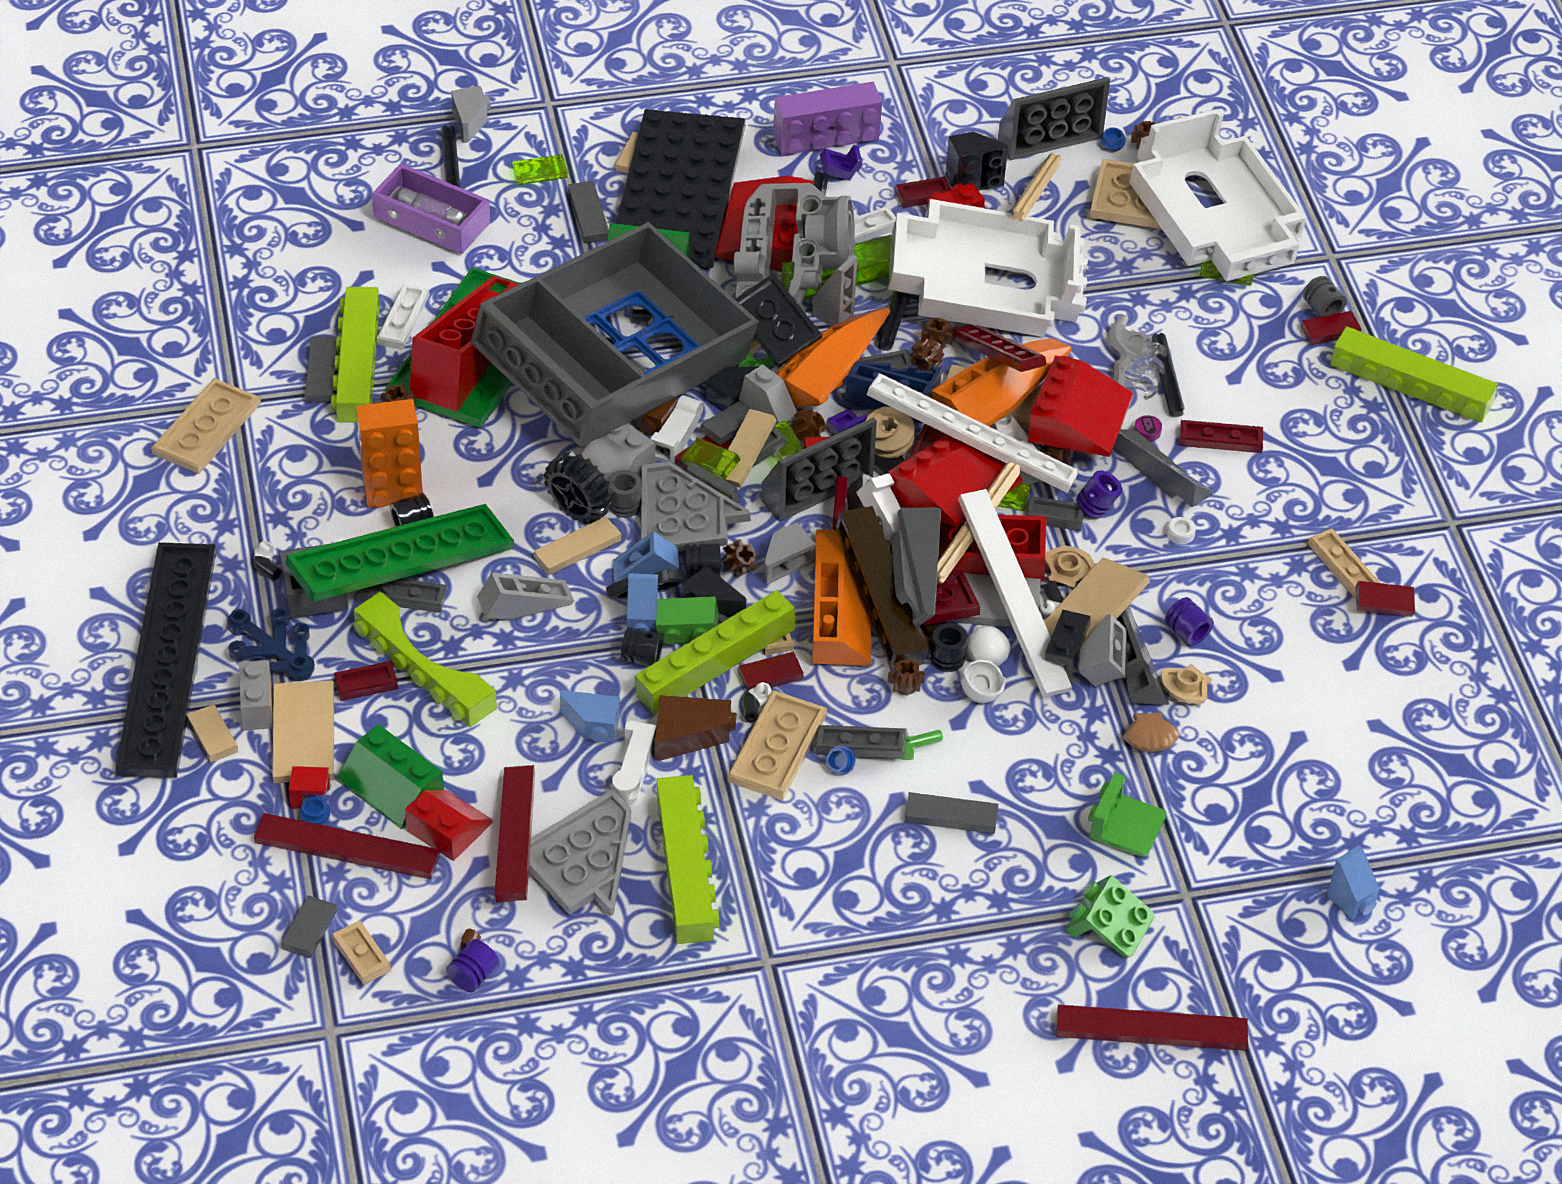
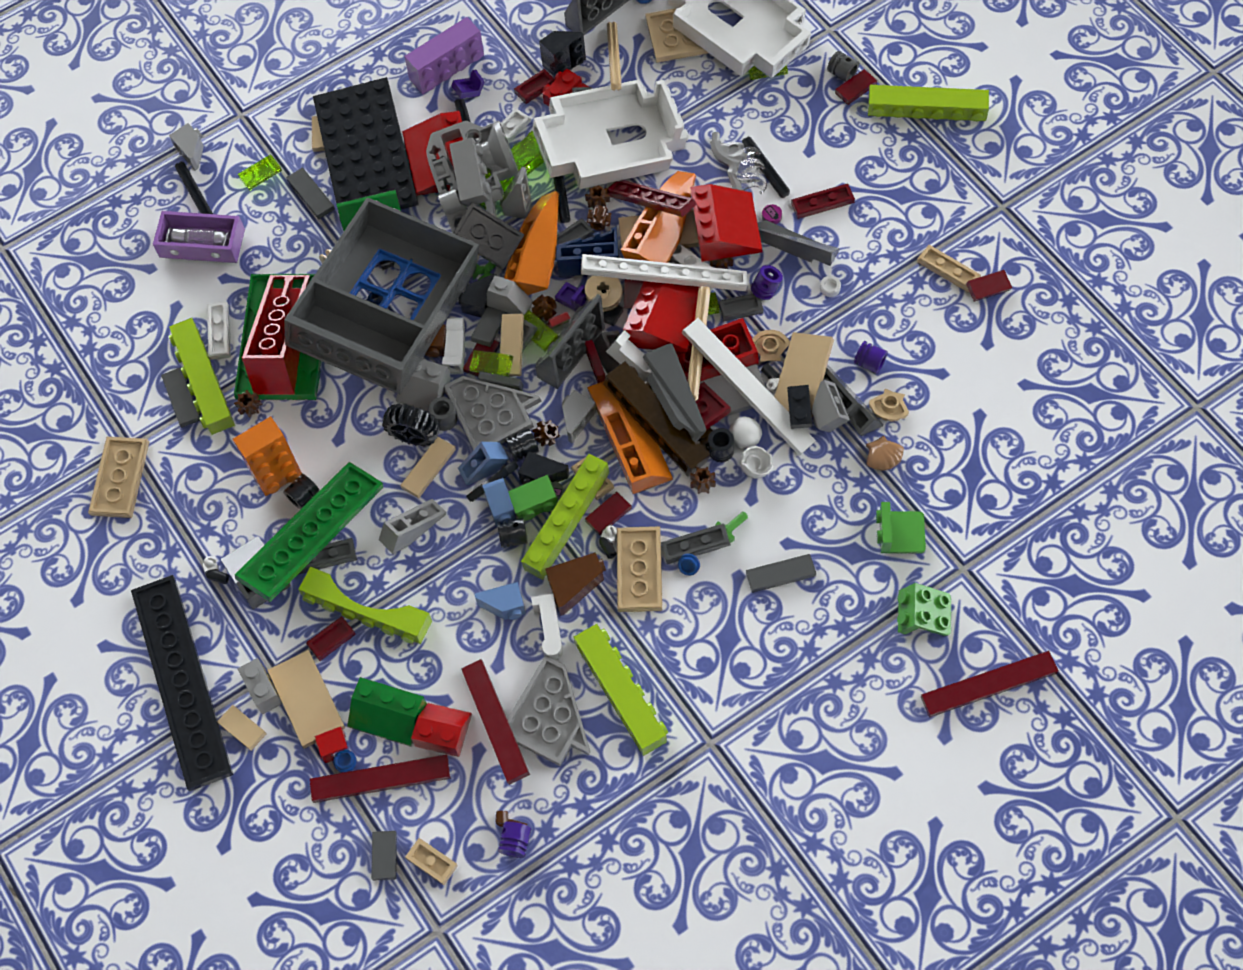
camera: 15 degrees left, 15 degrees up
dark blue plant [227,608,315,682] -> none
medium blue slope [1327,845,1379,920] -> none
none -> light grey brick [449,138,491,207]

